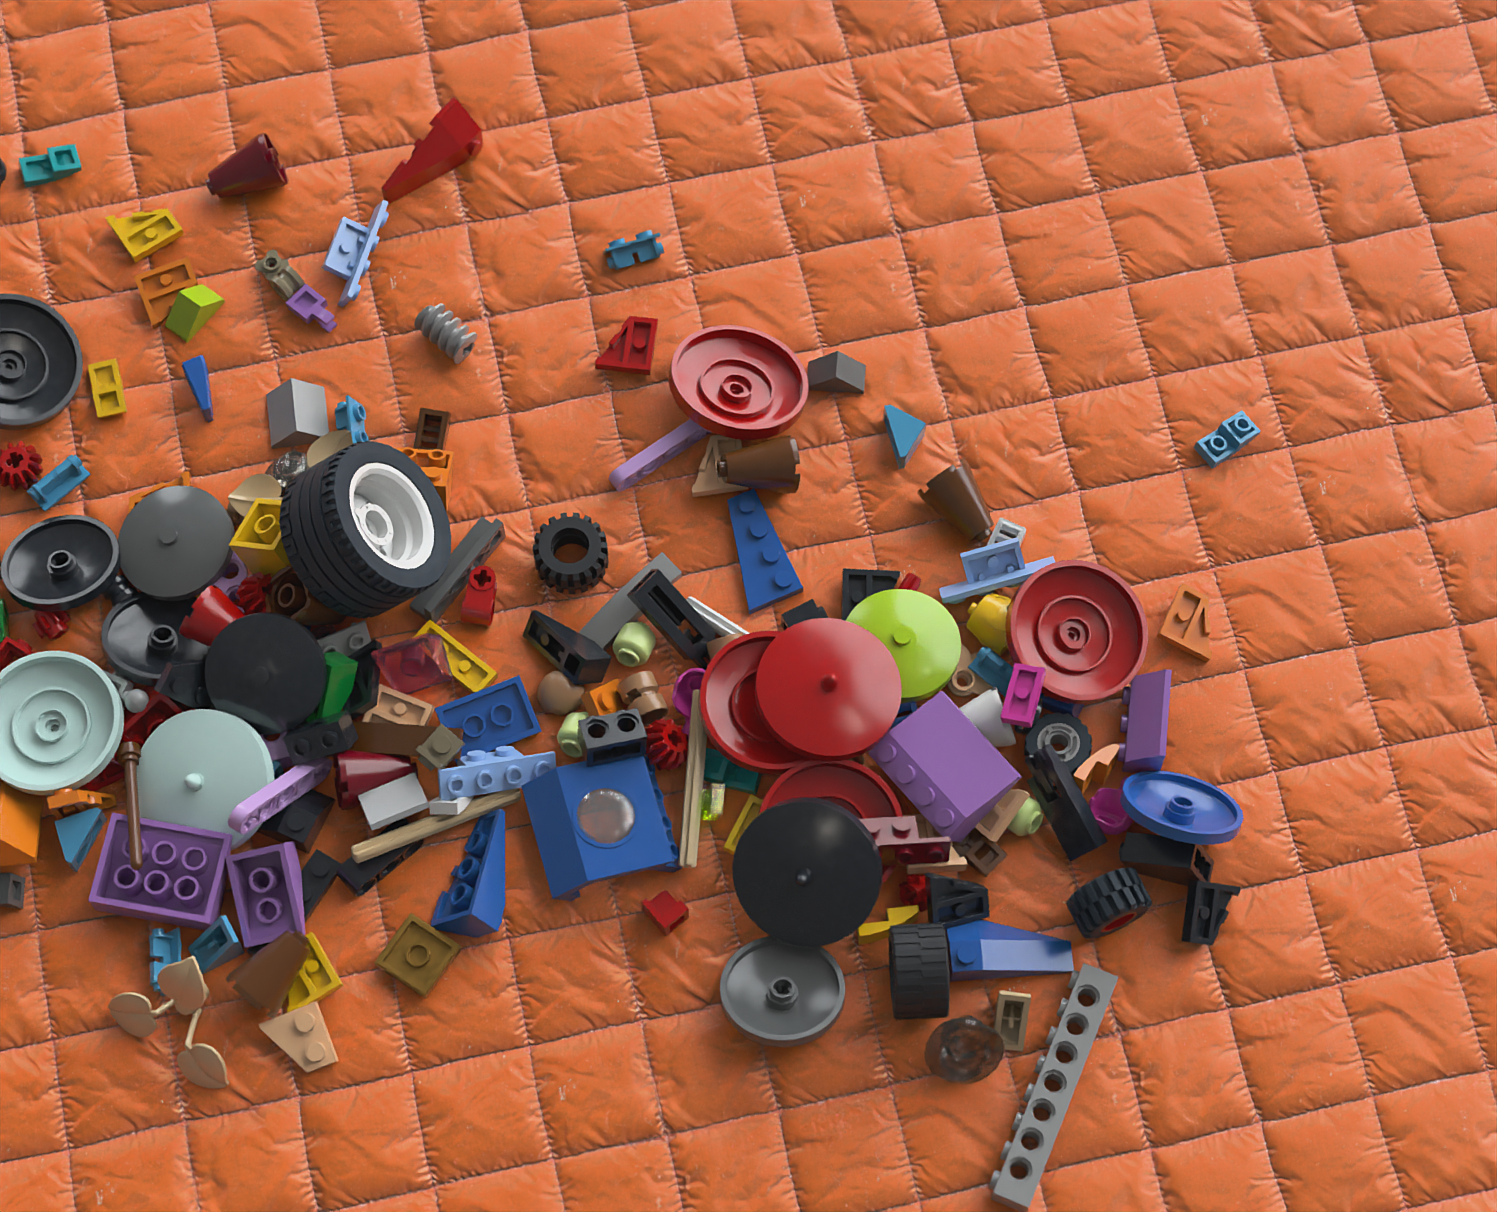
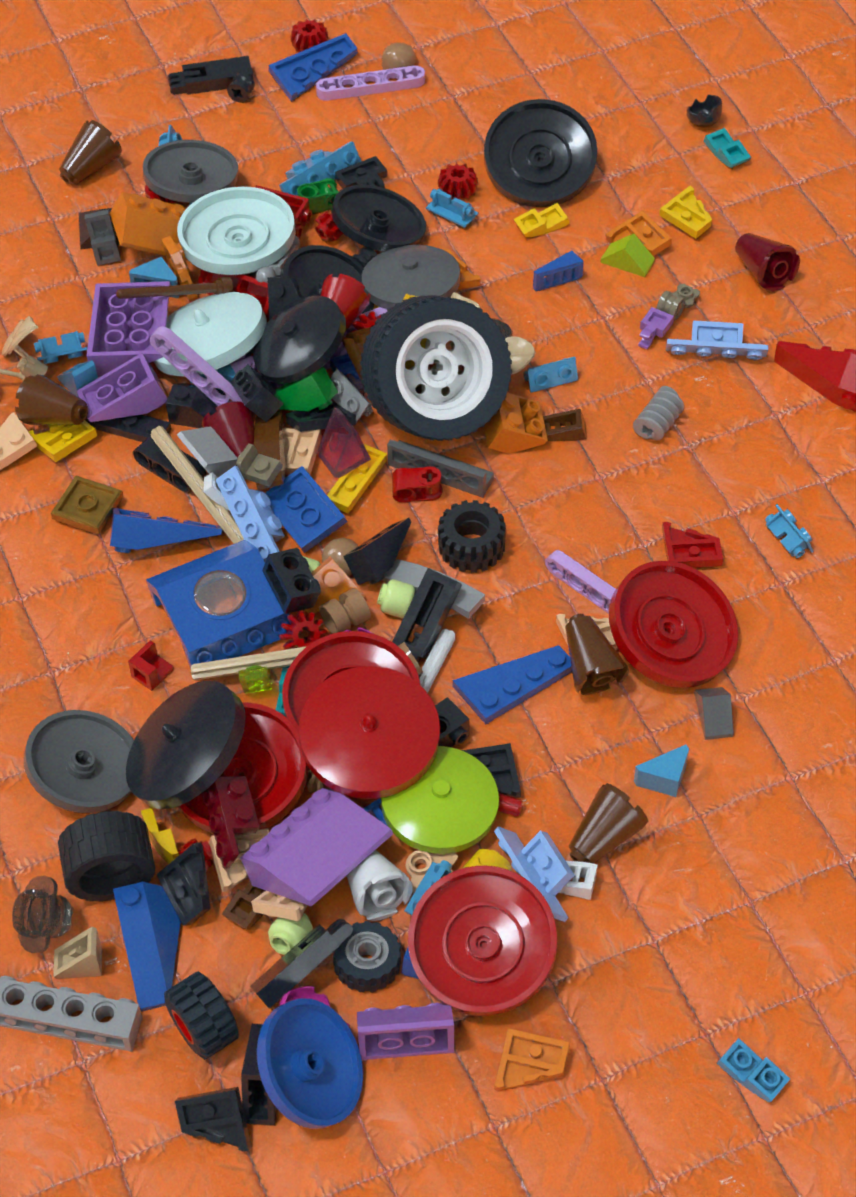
camera: 80 degrees right, 15 degrees down
light grey slope [266,378,329,449] -> none
dark pink piece [1000,663,1046,735] -> none
orange slope [1073,743,1120,795] -> none

